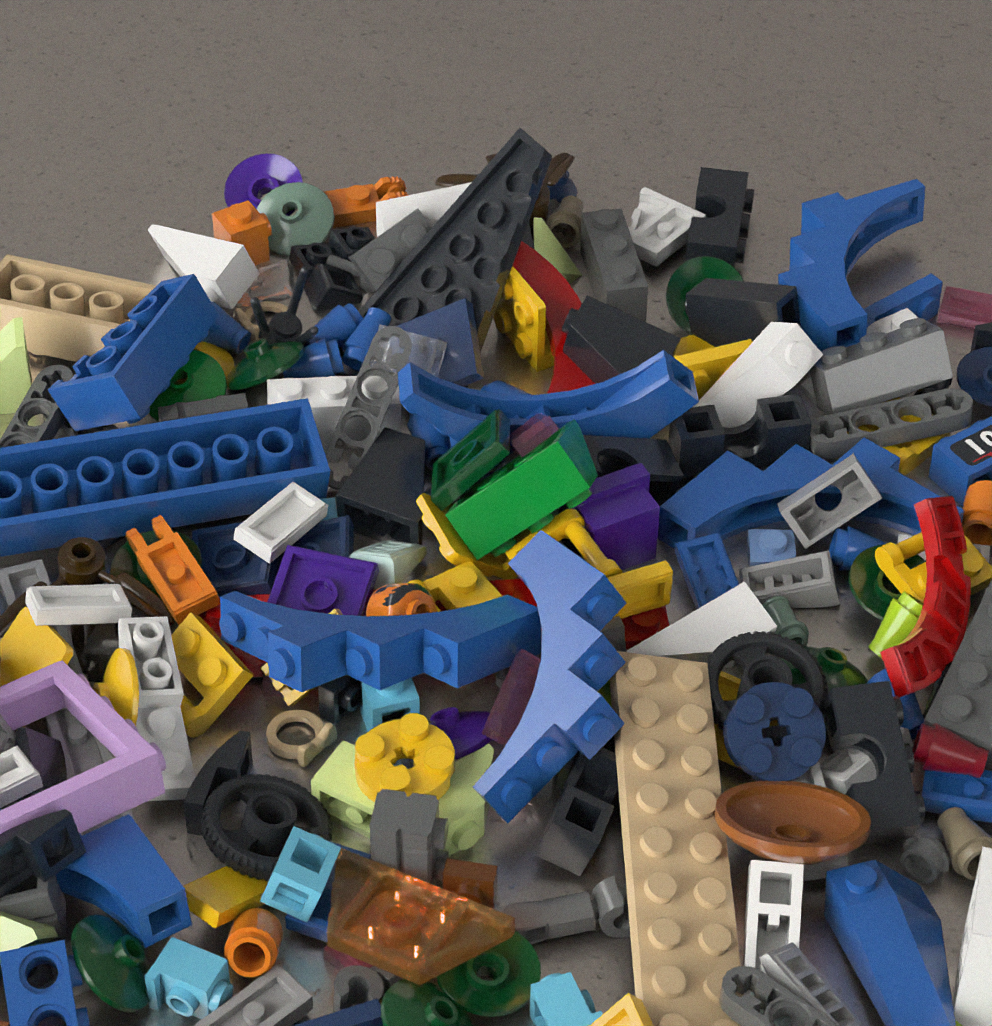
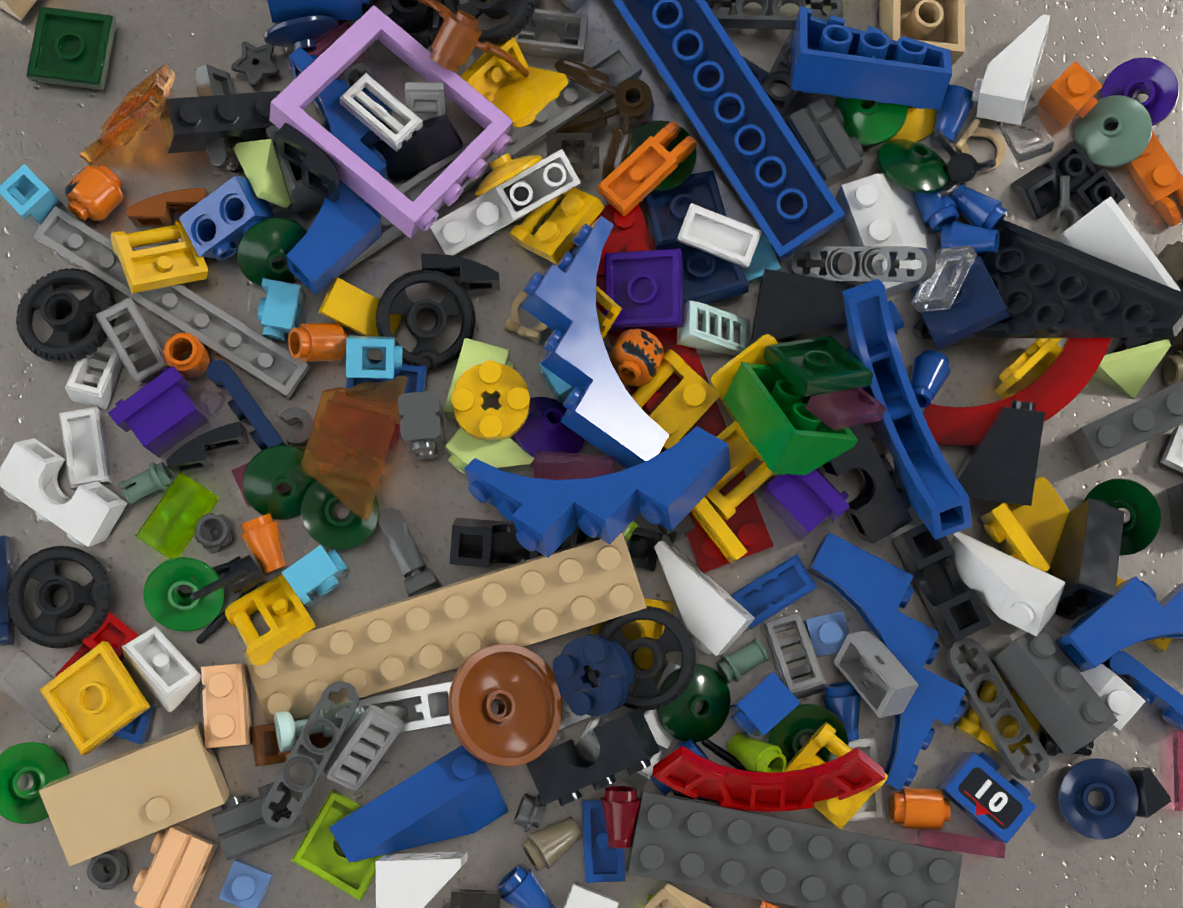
camera: 70 degrees right, 35 degrees up
white tile [25,584,132,626] -> none
dark grey plate [349,209,432,292] -> none
reddish brown plate [443,858,498,914] -> none
none -> blue brick [730,672,800,736]

